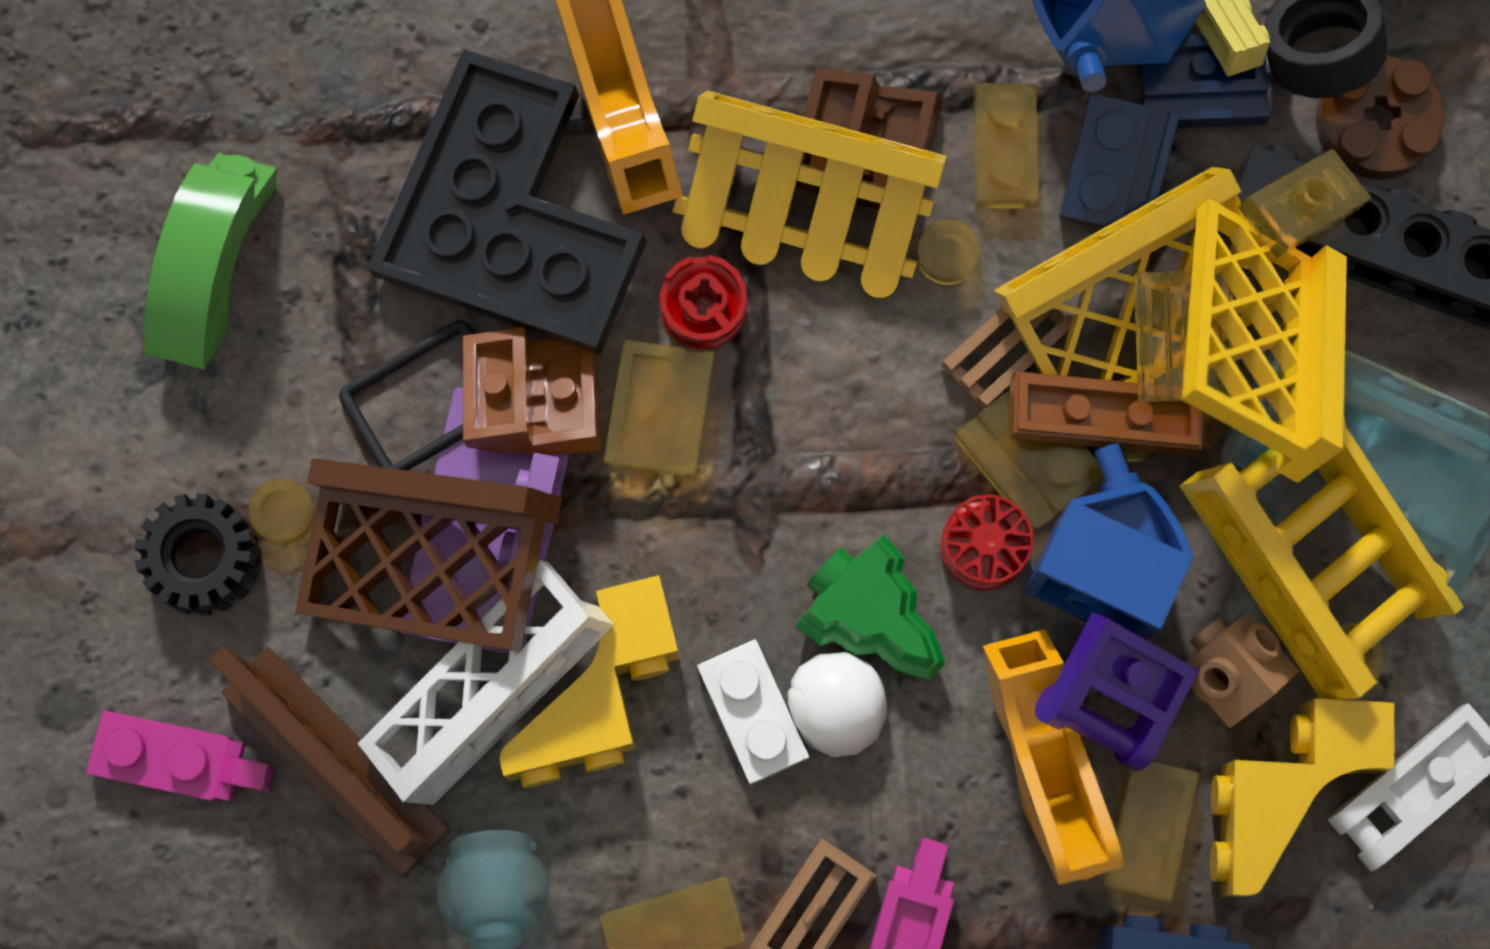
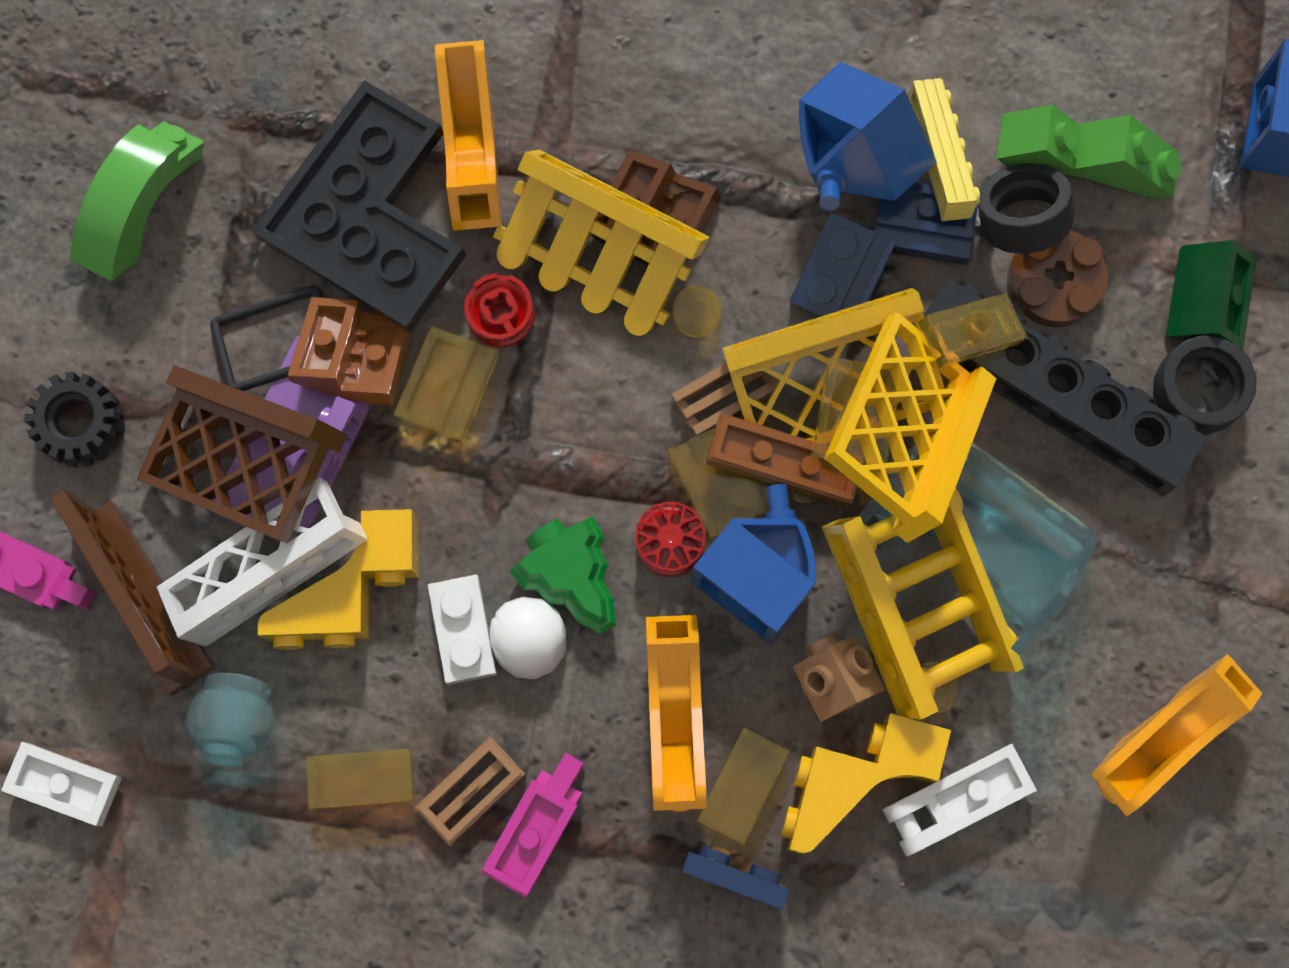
camera: 15 degrees right, 0 degrees up
clear yellow tile [249,479,316,545] -> none
clear yellow plate [973,83,1039,208] -> none
dark purple plate [1035,612,1199,771] -> none

